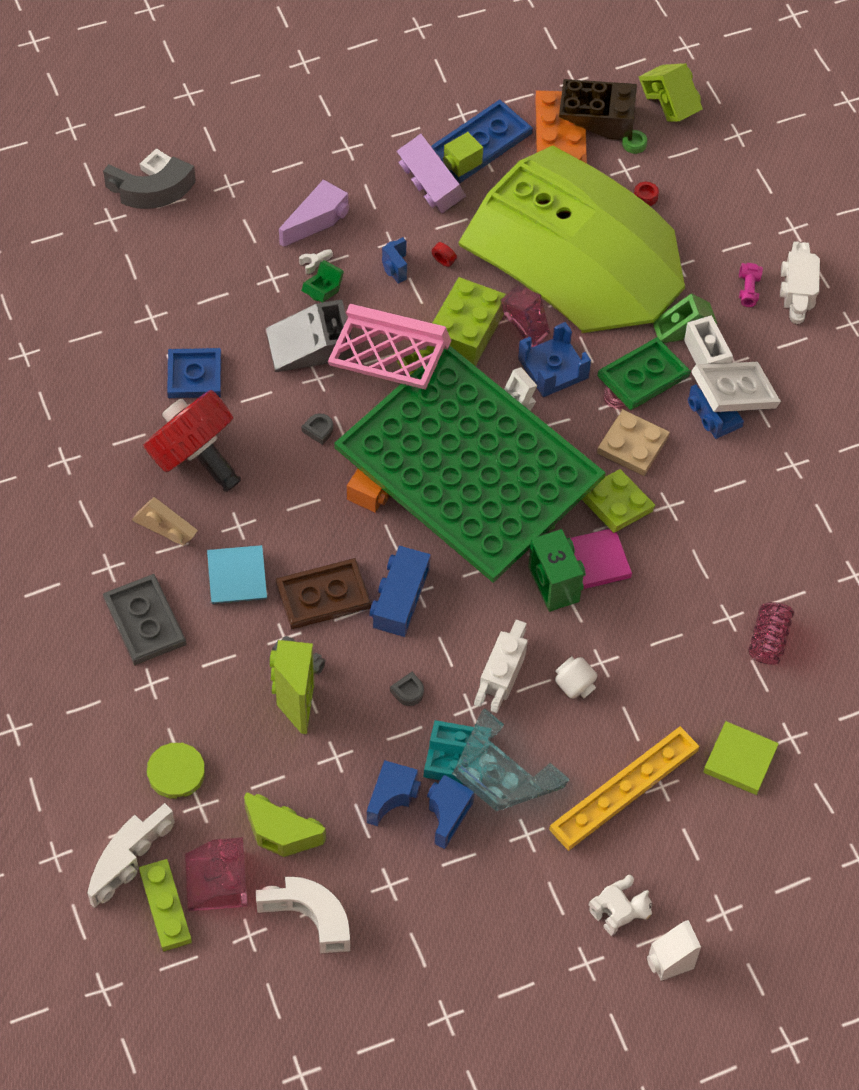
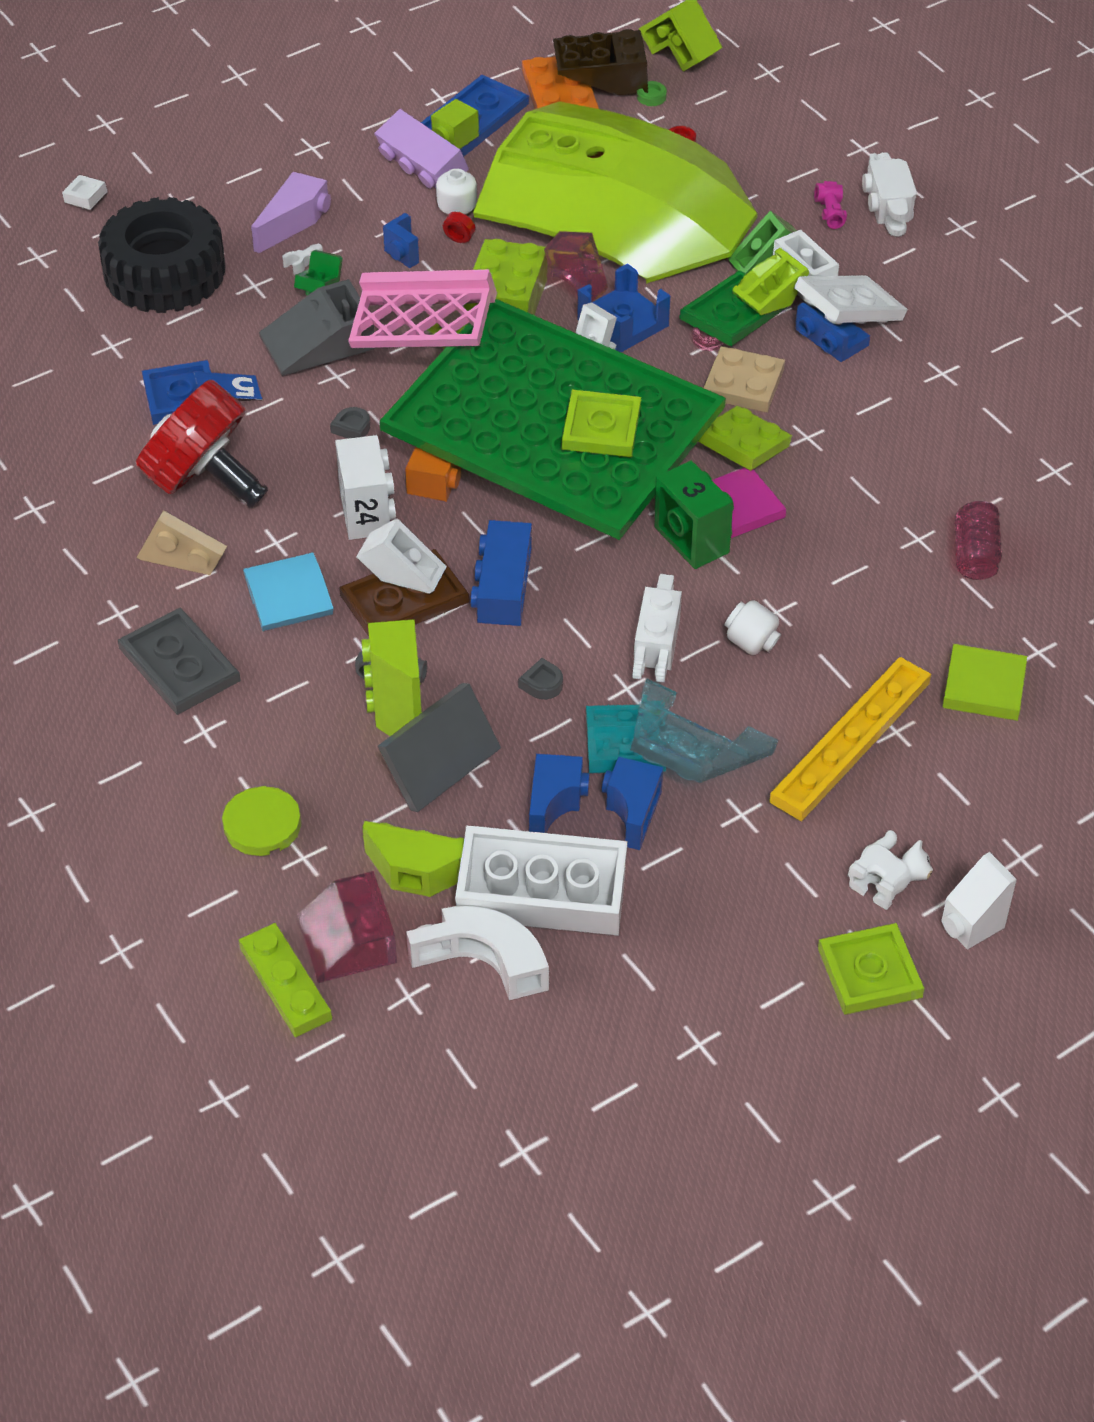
camera: 10 degrees left, 10 degrees down
white slope [87,803,175,908] -> none
dark grey arch [103,157,196,209] -> none
none -> black tyre [98,197,226,313]
none -> blue sticker [194,372,262,400]
none -> white brick [335,435,396,540]
none -> white slope [356,518,447,593]
none -> dark grey tile [378,683,501,812]
none -> white head [436,169,477,215]
none -> white slope [455,825,627,936]
none -> lime tile [562,390,641,457]
none -> lime slope [733,248,810,315]
none -> lime tile [818,923,924,1015]

